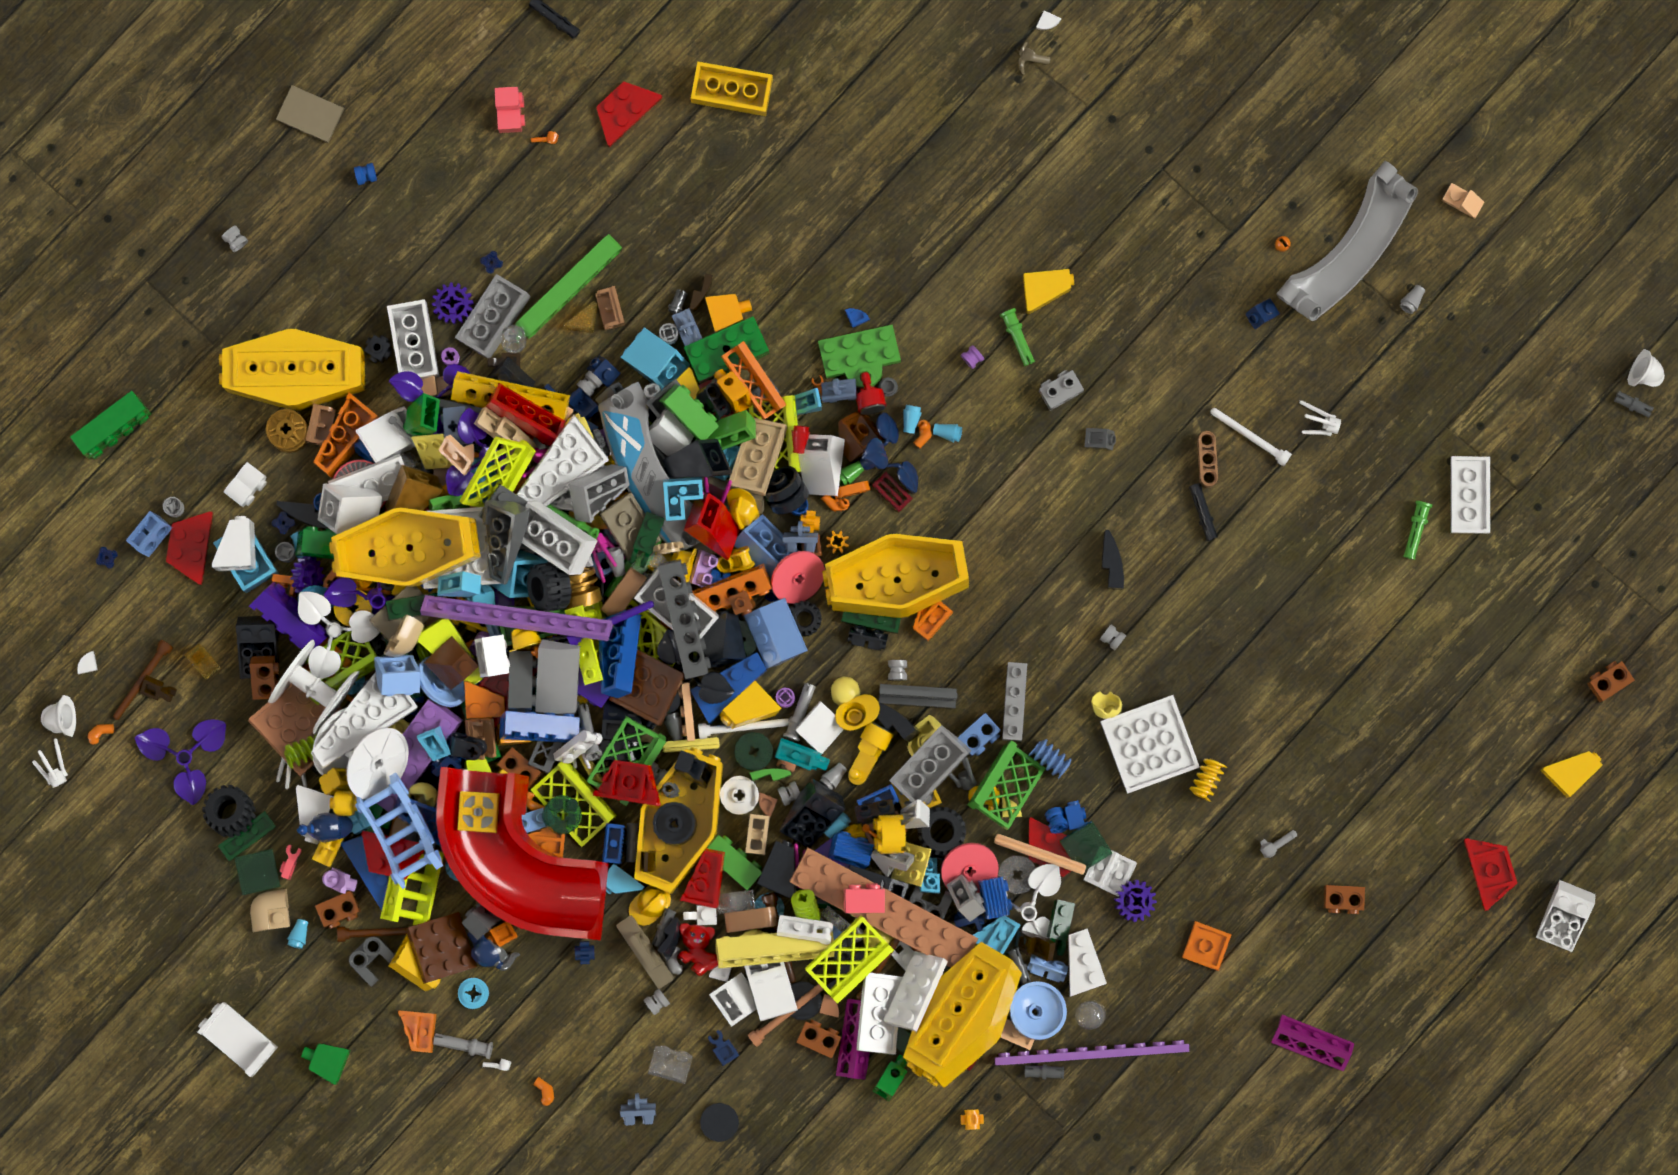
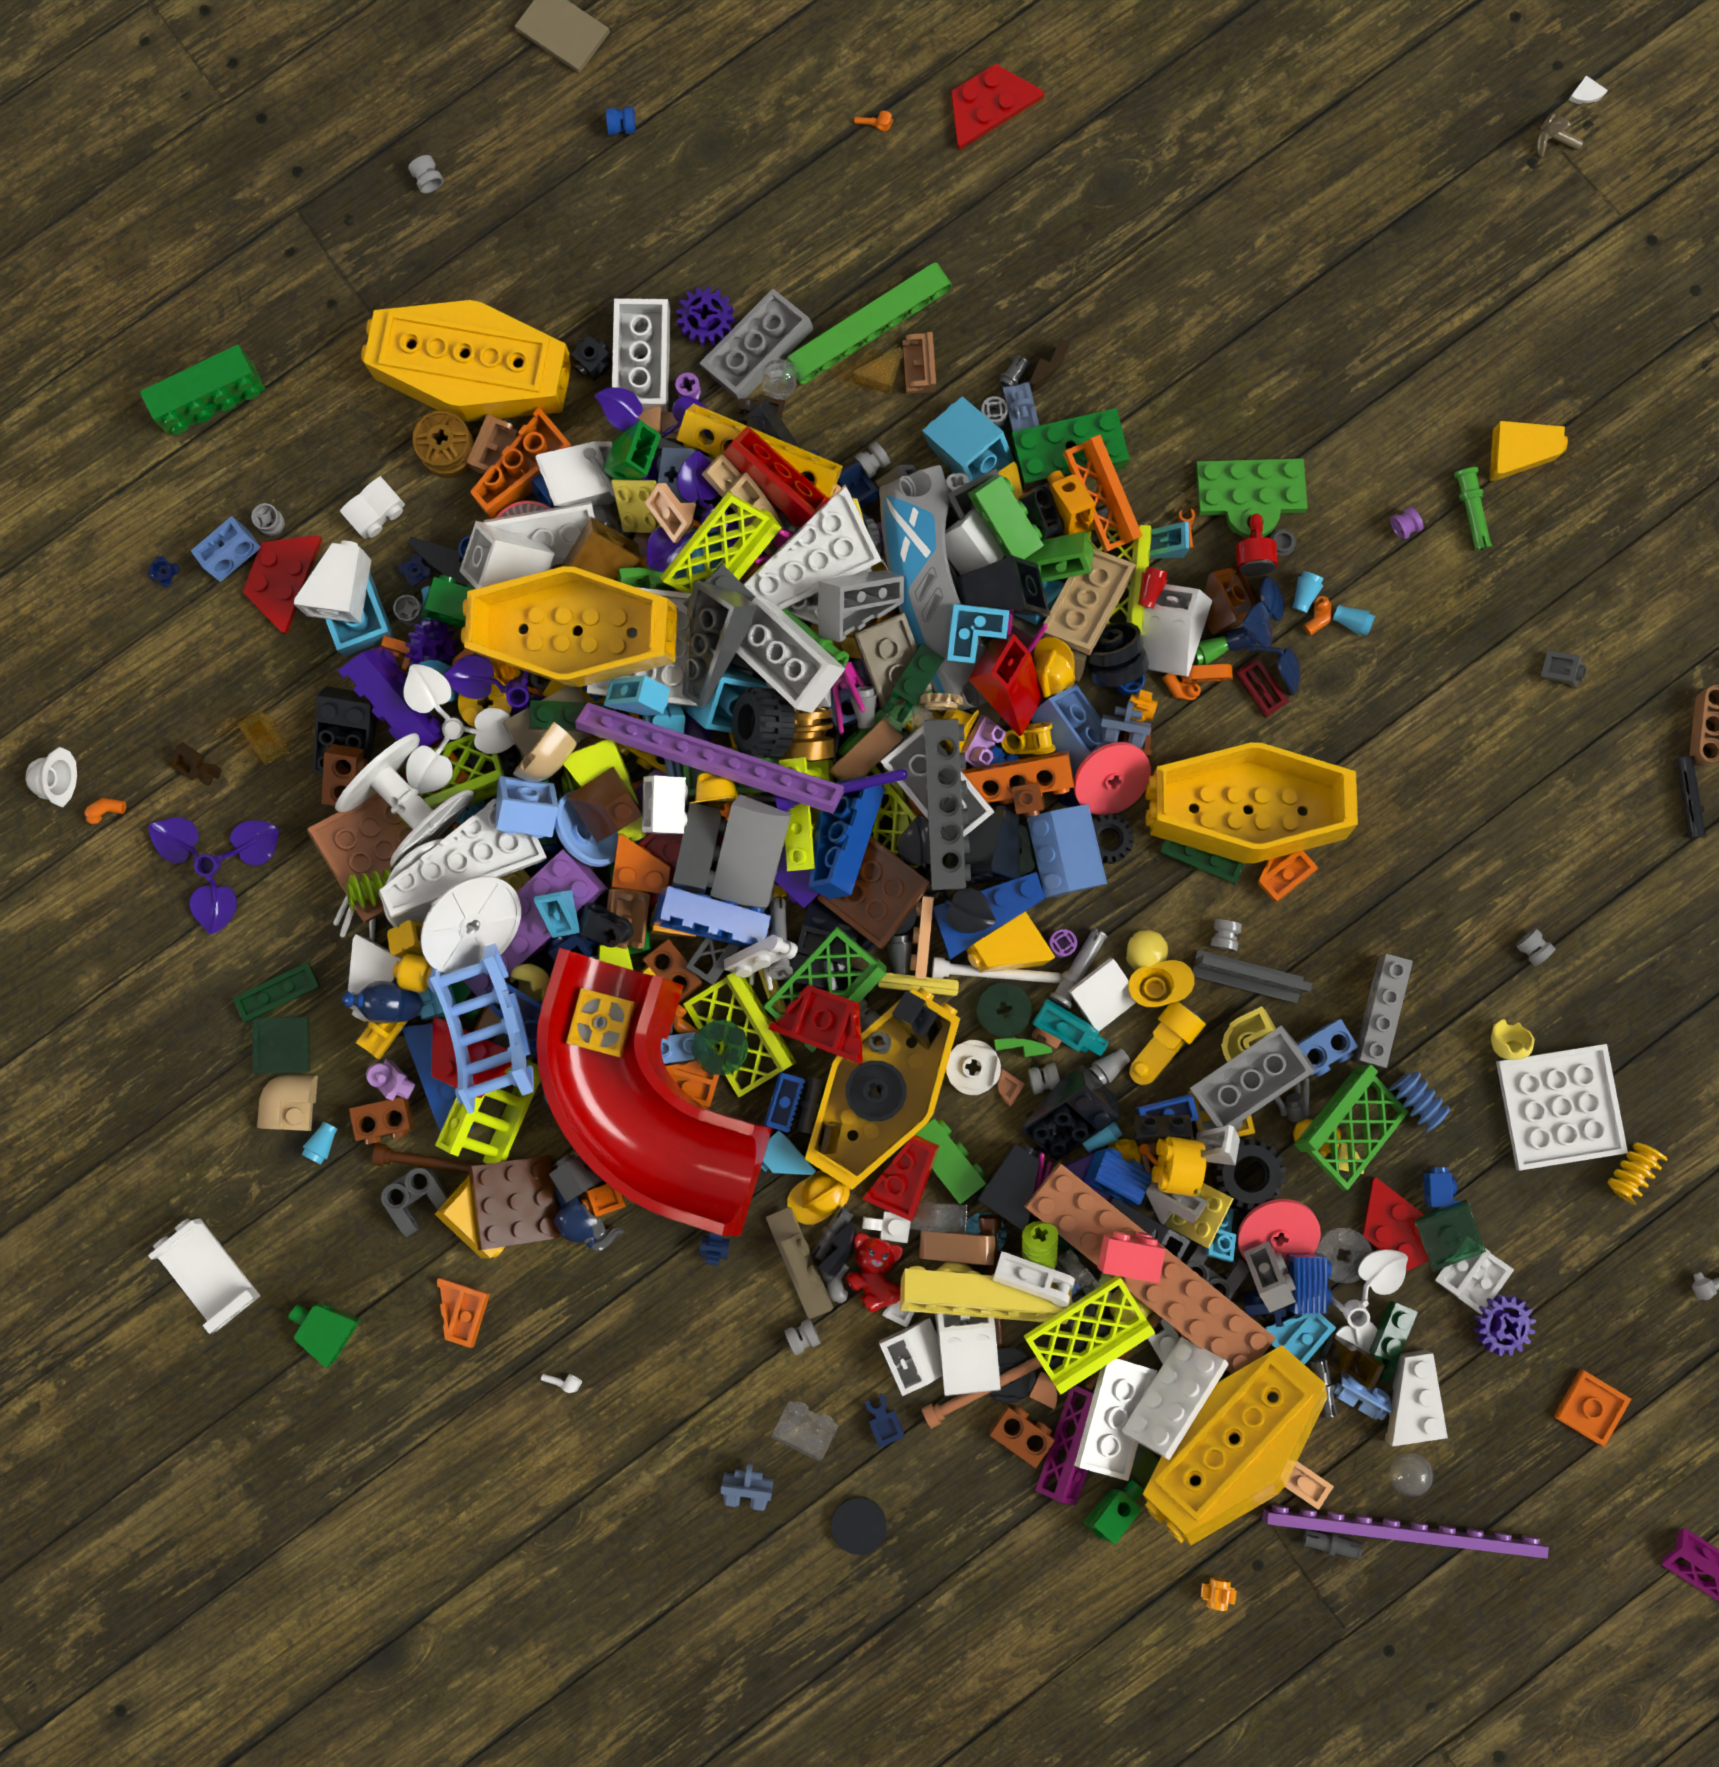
camera: 10 degrees right, 0 degrees up
white plant [32,738,68,788] -> none
white tile [78,651,98,674] -> none
reddish brown piece [113,639,174,720] -> none
black tyre [202,785,256,838] -> none
coral plate [280,845,302,880] -> none
light grey pin [433,1033,493,1059] -> none
medium azure gear [458,978,489,1009] -> none
clear blue plate [480,251,503,274] -> none
coral brick [495,87,525,133] -> none
orange arm [533,1077,554,1106] -> none
dark blue bracket [587,355,621,387] -> none
yellow brick [691,62,773,116] -> none
light orange torso [705,294,752,333] -> none
tan brick [745,814,770,856] -> none
sand blue hips [821,378,857,403] -> none
light orange gear [826,531,849,554] -> none
blue tile [845,308,870,328] -> none
black hinge [847,625,888,651] -> none
black slope [877,702,921,742] -> none
light nougat axle [994,834,1086,874] -> none
light blue dish [1009,981,1067,1040] -> none
light grey brick [1039,370,1084,411] -> none
blue wheel [1045,807,1069,834] -> none
black slope [1101,530,1124,590] -> none

